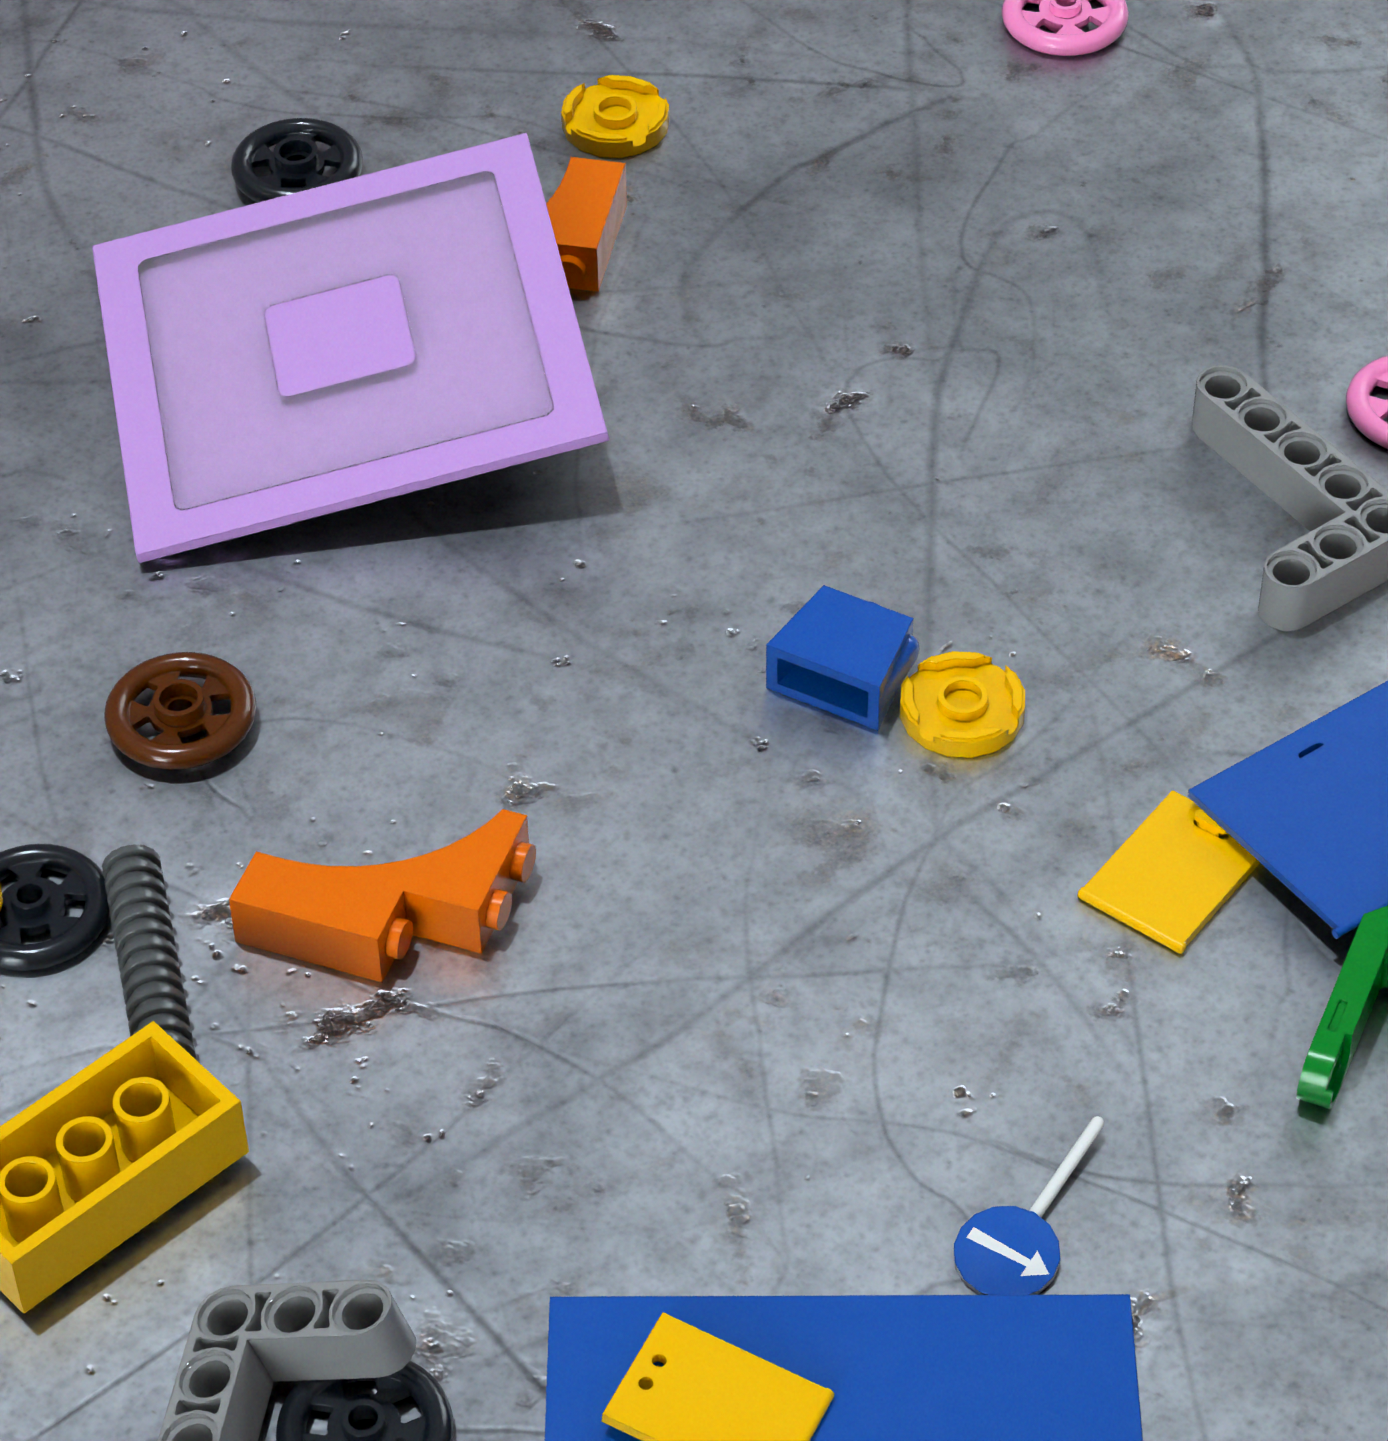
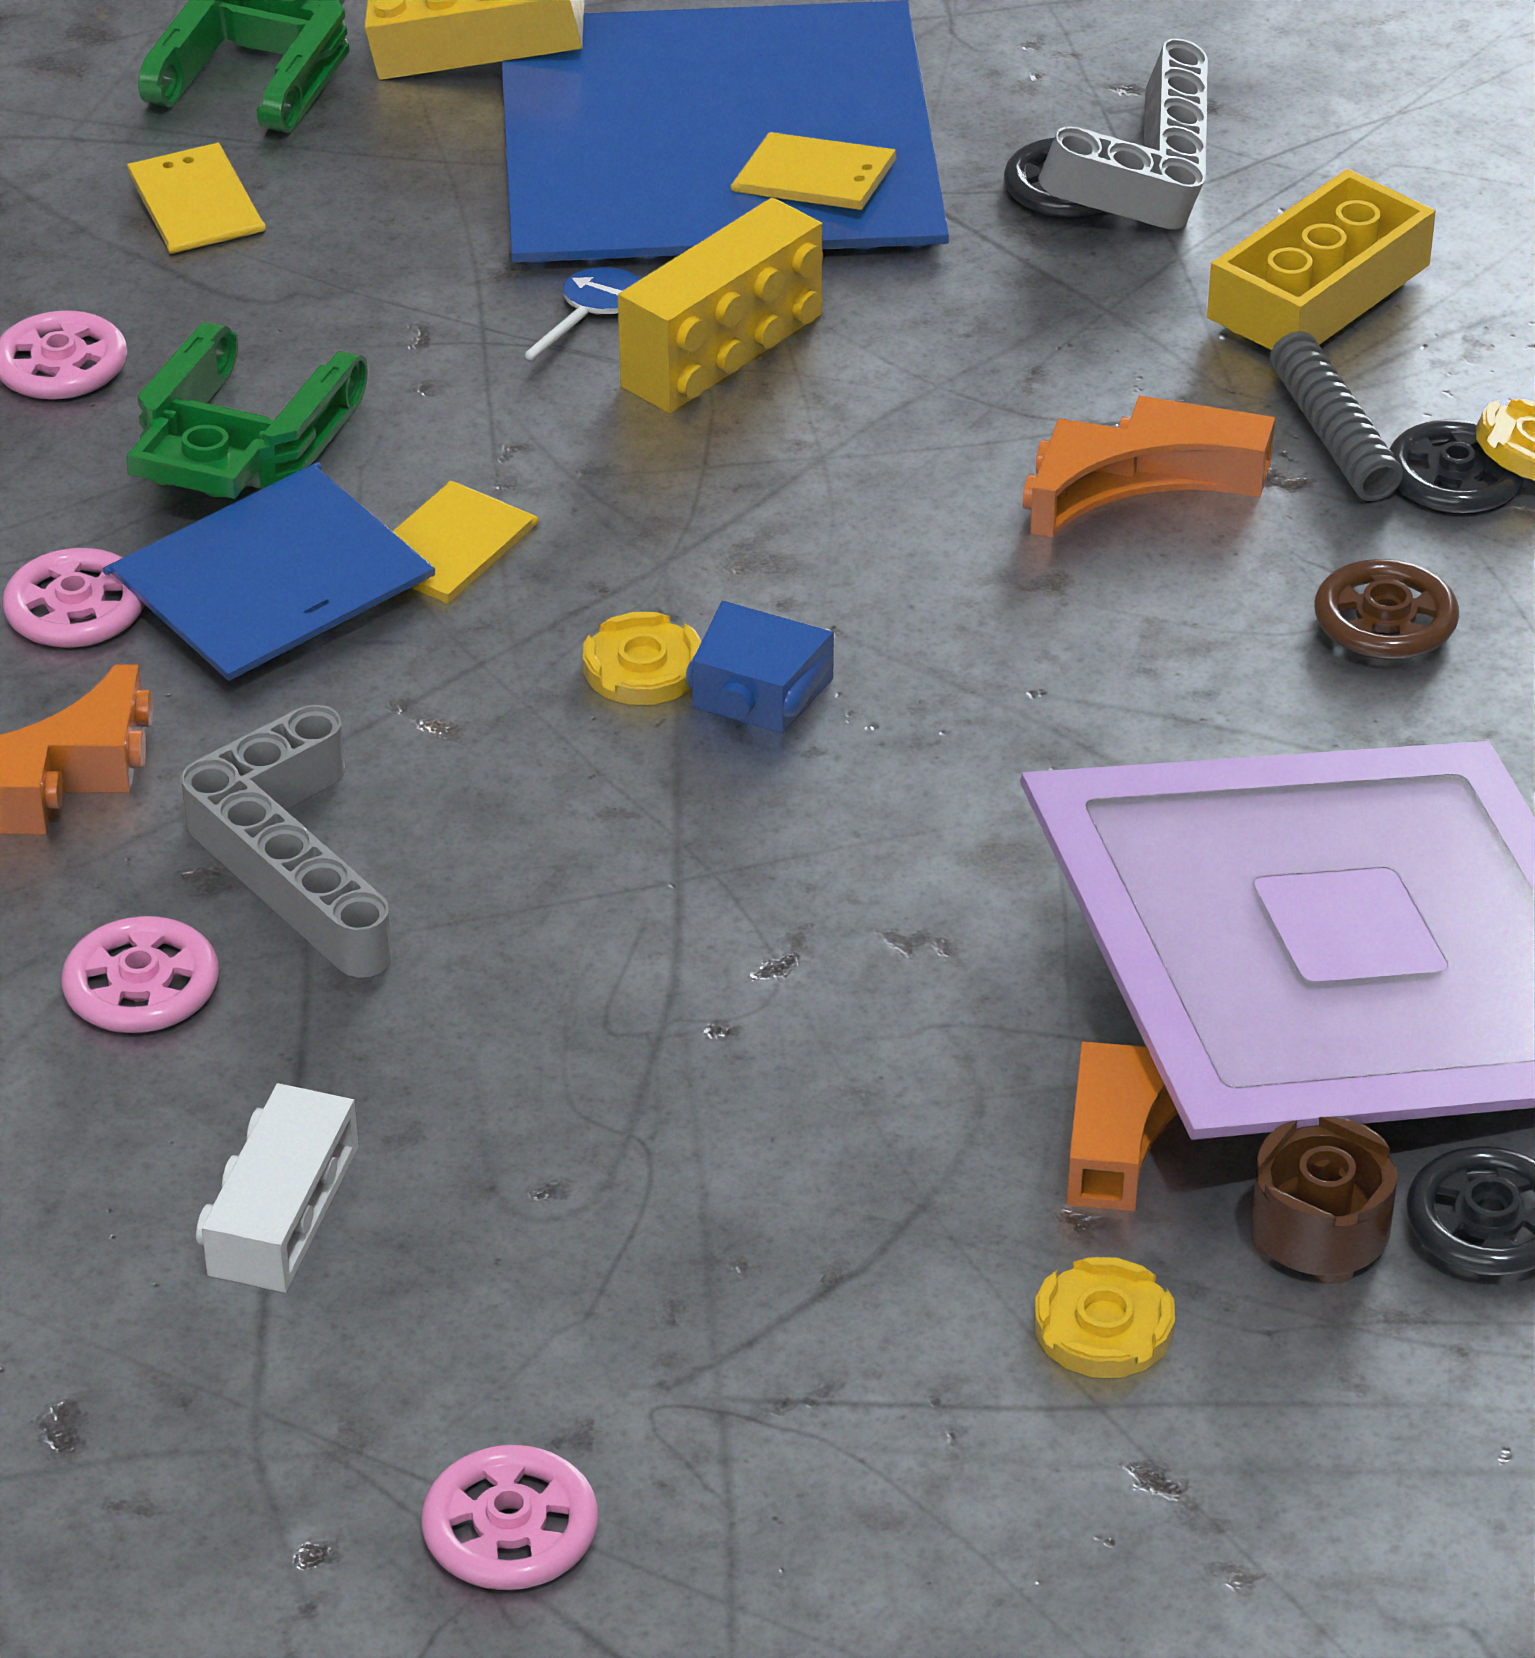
camera: 175 degrees right, 5 degrees down
none -> white brick [196,1083,358,1293]
none -> yellow brick [618,197,823,414]
none -> reddish brown brick [1251,1117,1398,1284]

